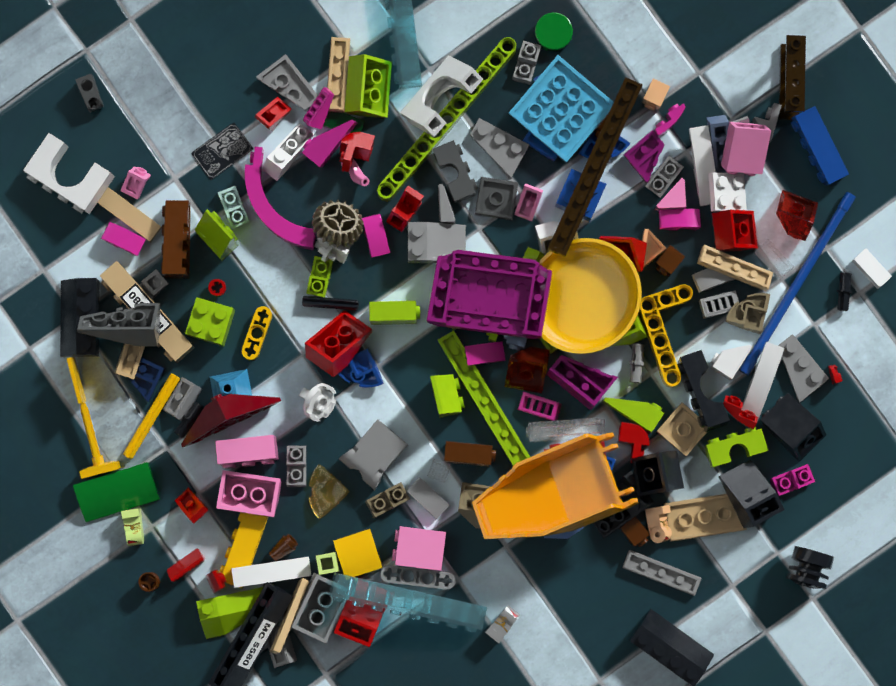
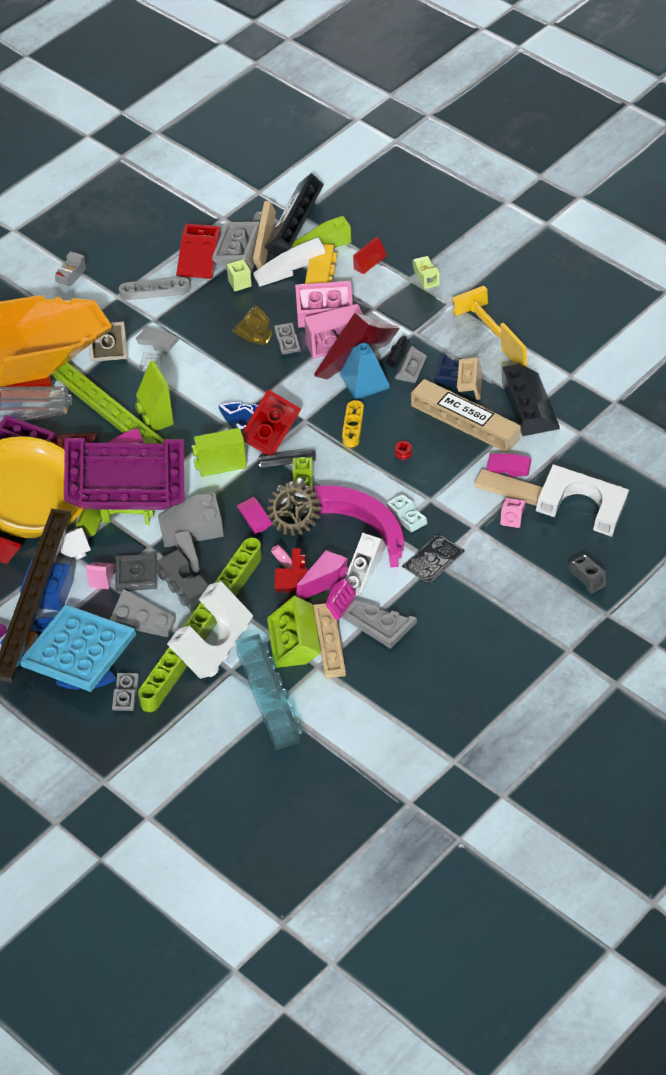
camera: 170 degrees right, 35 degrees down
green slope [73,462,160,522] -> none
dark grey wedge [77,303,160,346] -> none
yellow axle [123,373,180,459] -> none
light grey slope [139,269,168,299] -> none
reddish brown wheel [139,572,160,592] -> none
reddish brown wedge [161,200,191,279] -> none
red slope [175,487,208,524] -> none
lime brick [185,297,235,347] -> none
lime slope [195,209,239,261] -> none
red slope [206,570,227,594] -> none
red slope [255,97,292,131] -> none
reddish brown cone [269,534,298,561] -> none
white tile [299,383,336,422] -> none
clear light blue brick [329,572,487,632] -> none
yellow slope [333,529,382,580] -> none
light grey piece [338,419,408,490] -> none
dark tan slope [365,482,410,518] -> none
red brick [386,186,424,232] -> none
bright pink brick [392,526,446,571] -> none
reddish brown brick [444,441,496,467] -> none
dark pink slope [518,392,562,422] -> none
green tile [535,12,573,51] -> none

